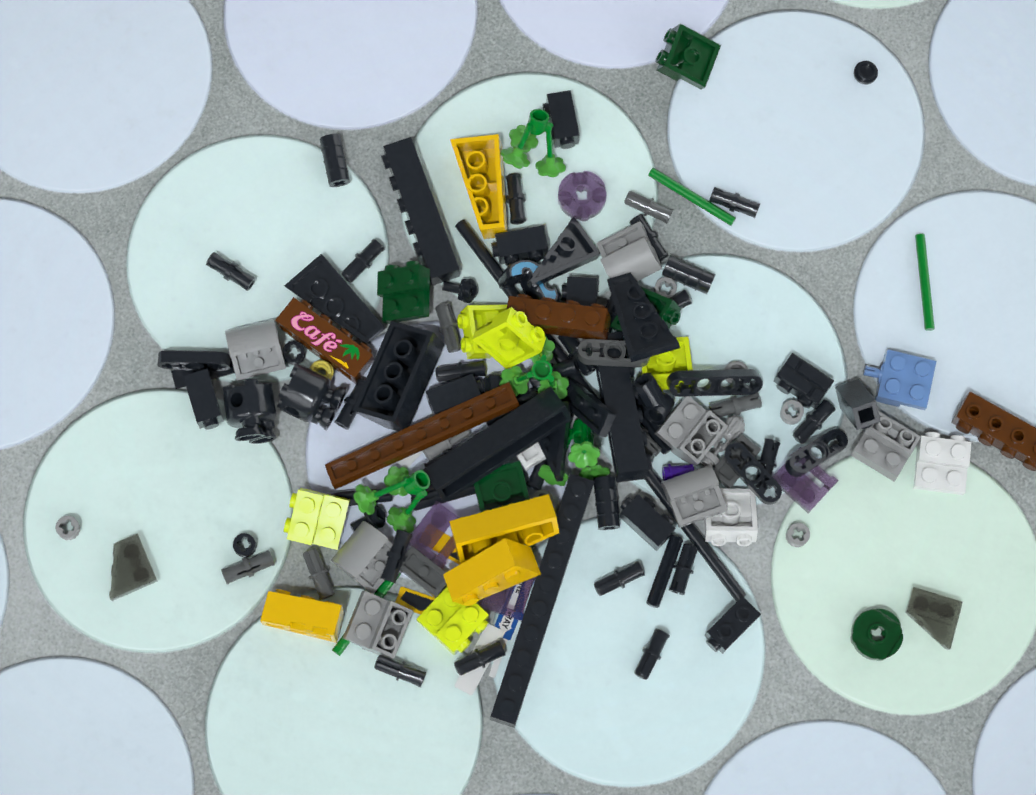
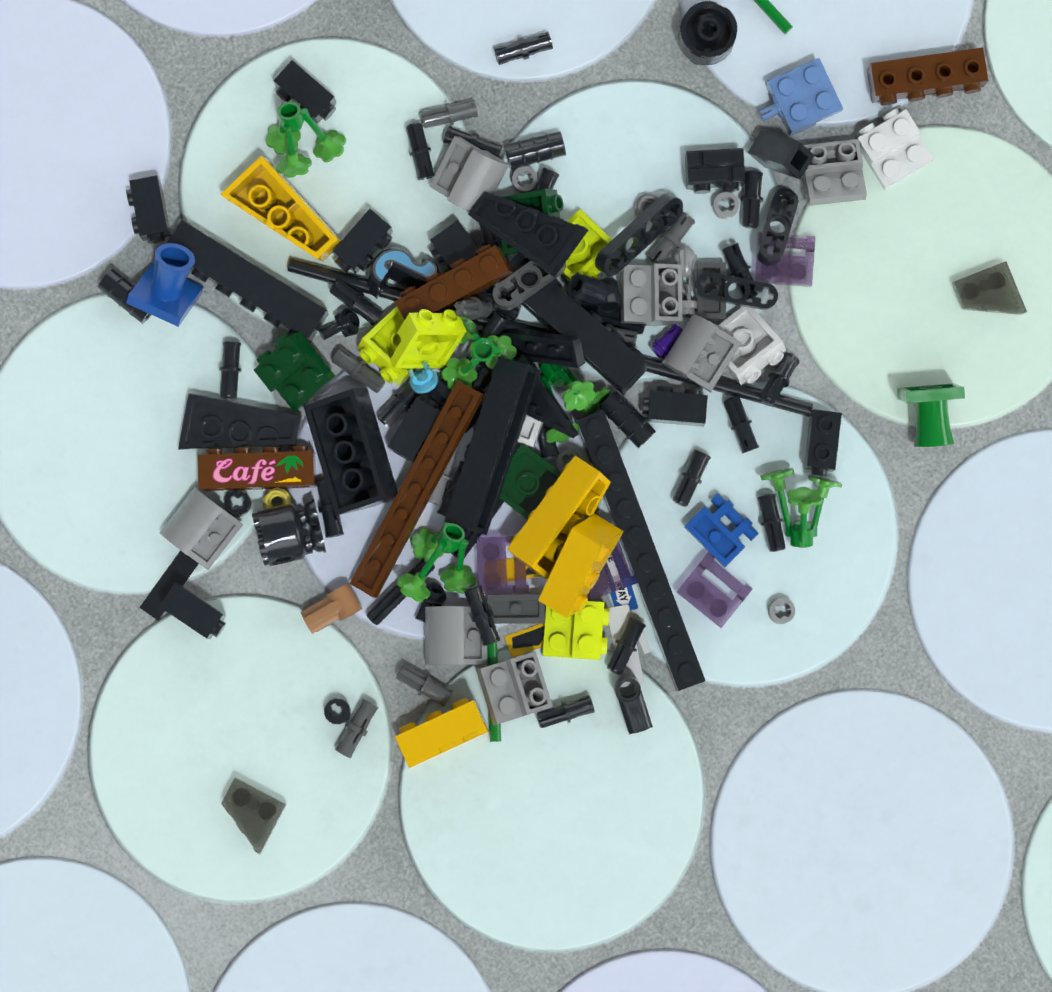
camera: 35 degrees left, 10 degrees up
light grey bush [55,516,81,540] -> none
black beam [157,350,231,371] -> none
black pin [206,252,256,291] -> none
black piece [222,379,276,444] -> none
neon yellow plate [284,488,350,550] -> none
black pin [506,173,526,225] -> none
black wing [526,217,600,289] -> none
clear purple plate [558,171,606,222] -> none
black axle [646,535,683,608] -> none
green bar [648,168,736,226] -> none
light grey bush [786,523,810,547] -> none
dark green plate [850,609,903,661] -> none
none -> black brick [126,175,171,244]
none -> blue plant [126,243,203,327]
none -> medium nougat piece [300,583,363,634]
none -> black axle [329,279,384,326]
none -> black axle [406,123,435,181]
none -> medium azure plate [408,362,439,393]
none -> dark grey axle [454,297,493,320]
none -> black piece [614,675,653,735]
none -> clear purple plate [676,552,753,629]
none -> black brick [678,1,737,65]
none -> blue plate [684,493,759,568]
none -> black axle [759,352,800,406]
none -> plant [760,468,842,548]
none -> light grey bush [768,598,795,624]
none -> green plant [897,383,965,447]

